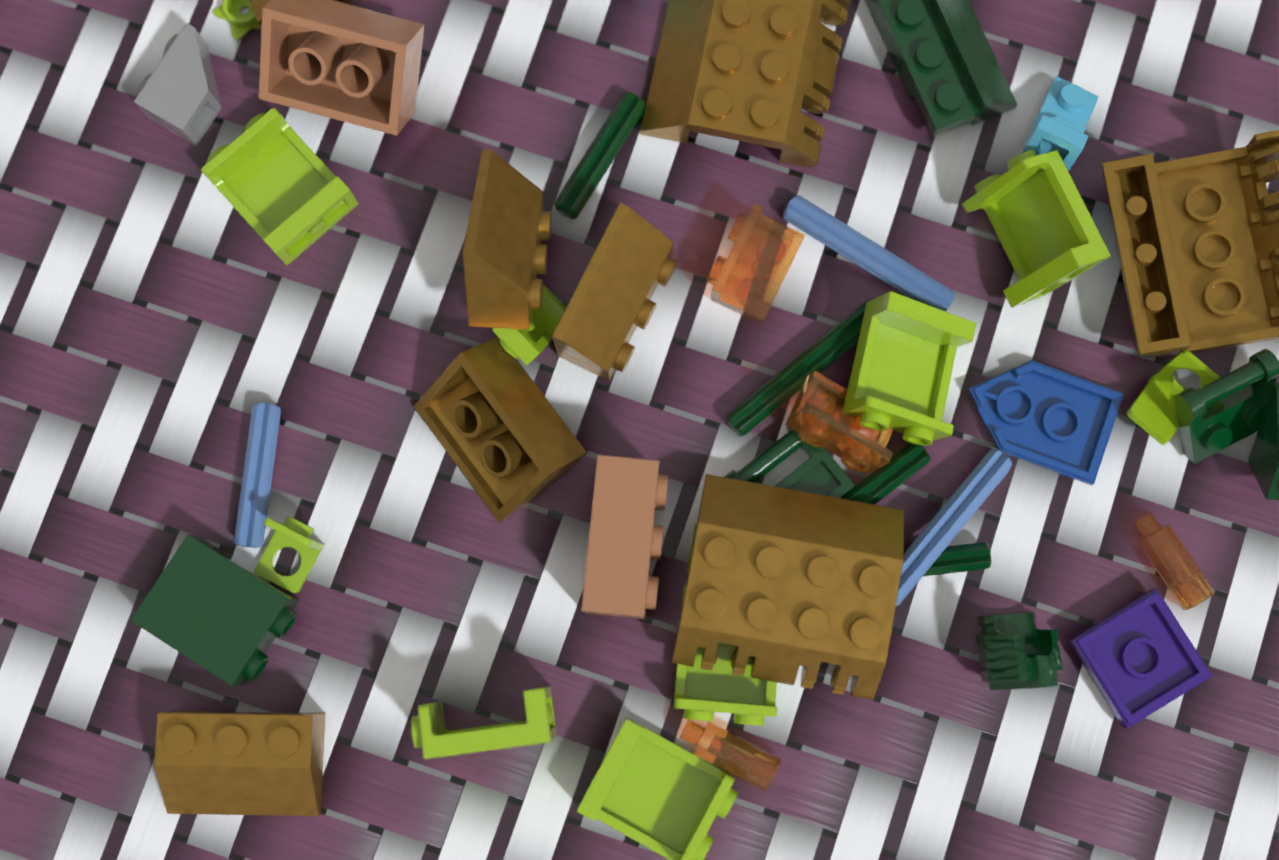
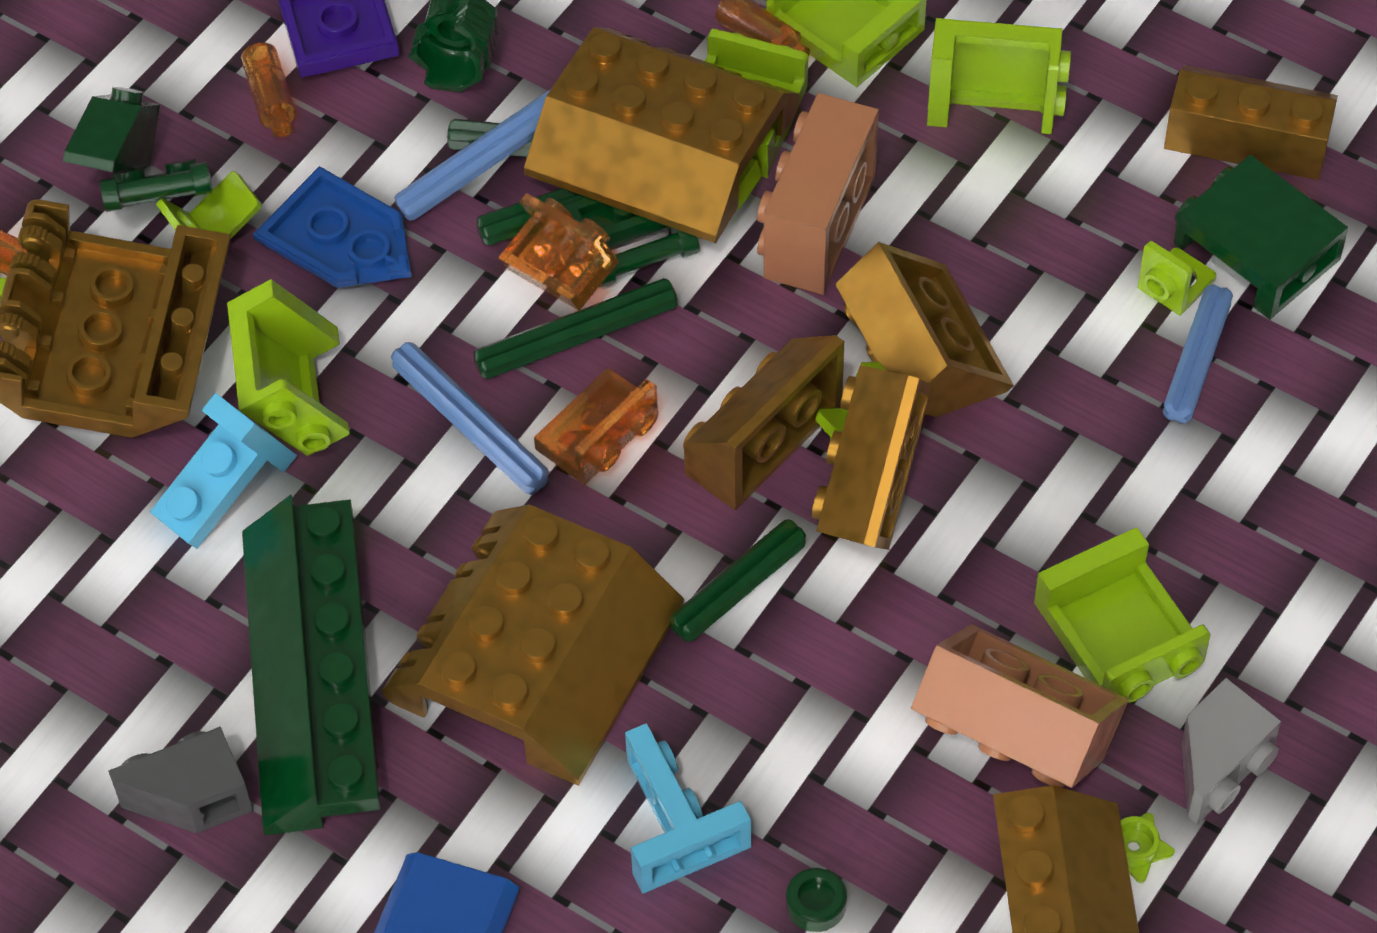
camera: 165 degrees left, 25 degrees down
lime panel [843,291,976,446] -> none

